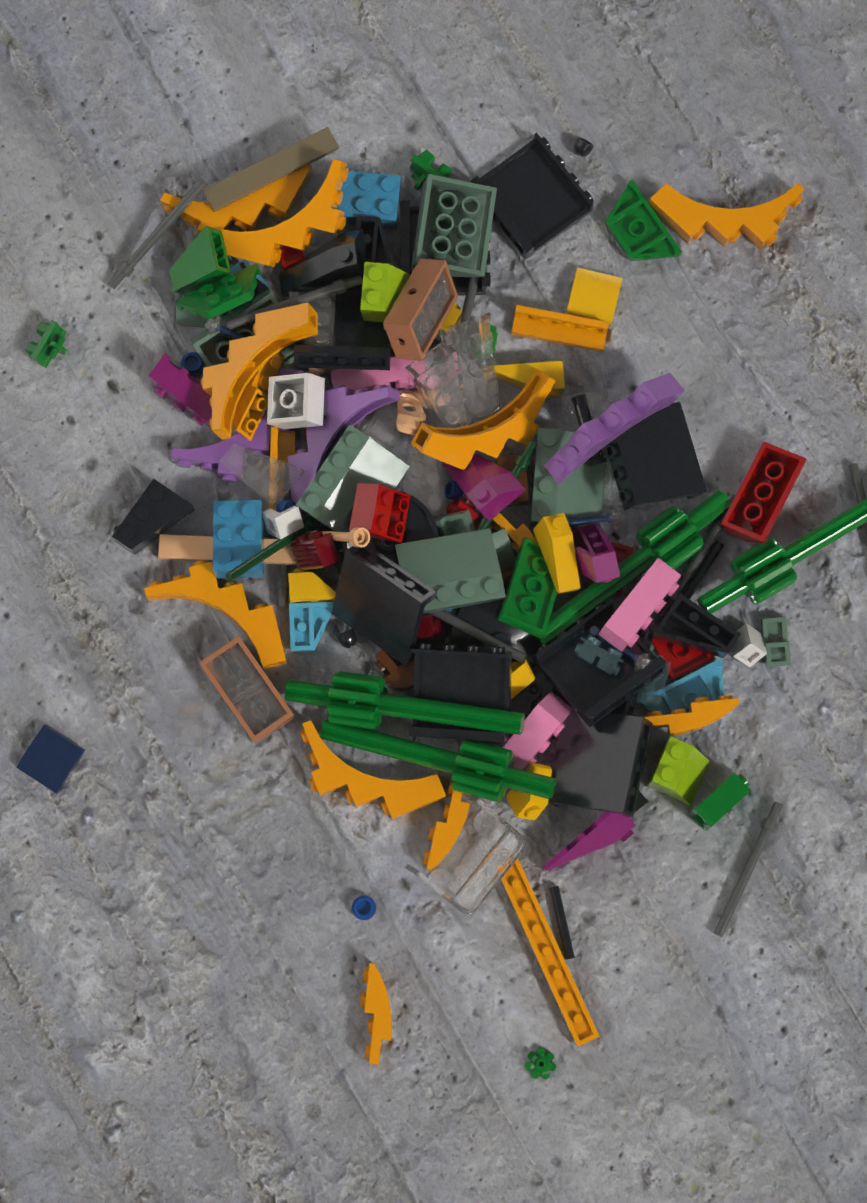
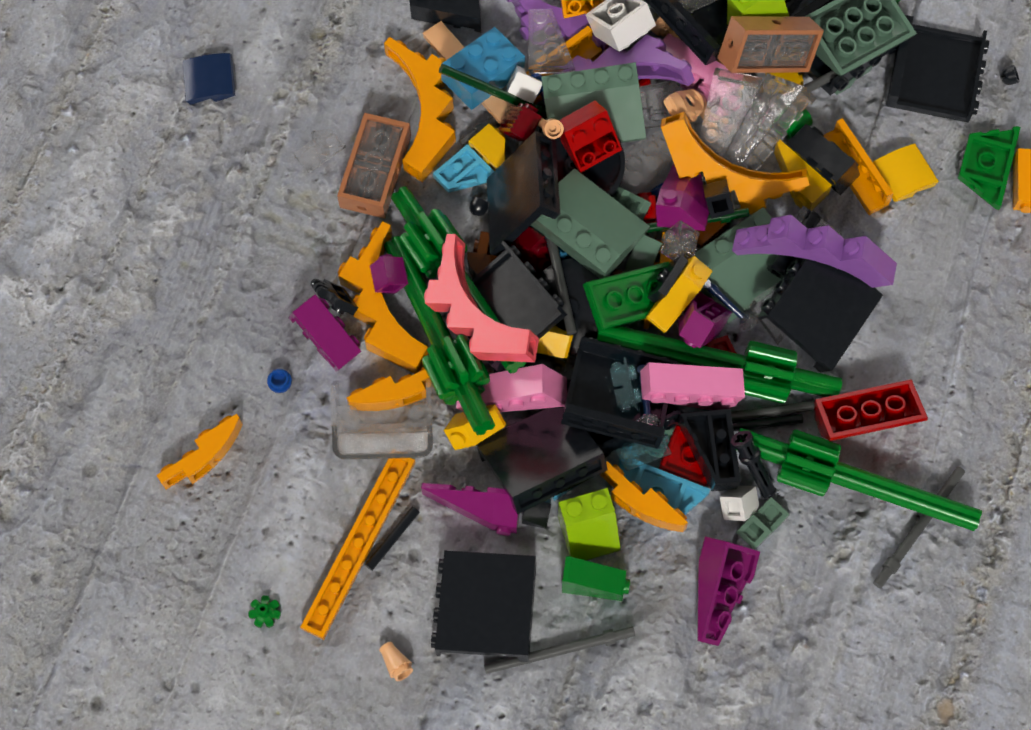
camera: 55 degrees right, 10 degrees down
none -> magenta wedge [288,294,362,372]
none -> black hinge [311,279,358,316]
none -> magenta brick [370,254,408,294]
none -> light nougat cone [379,642,413,681]
none -> coral arch [424,234,539,362]
none -> black panel [431,550,537,662]
none -> black plate [647,255,688,303]
none -> clear brick [661,220,700,260]
none -> magenta wedge [697,537,760,646]
none -> black brick [703,179,735,219]
none -> black pin [731,430,776,498]
none -> black wedge [786,124,860,196]

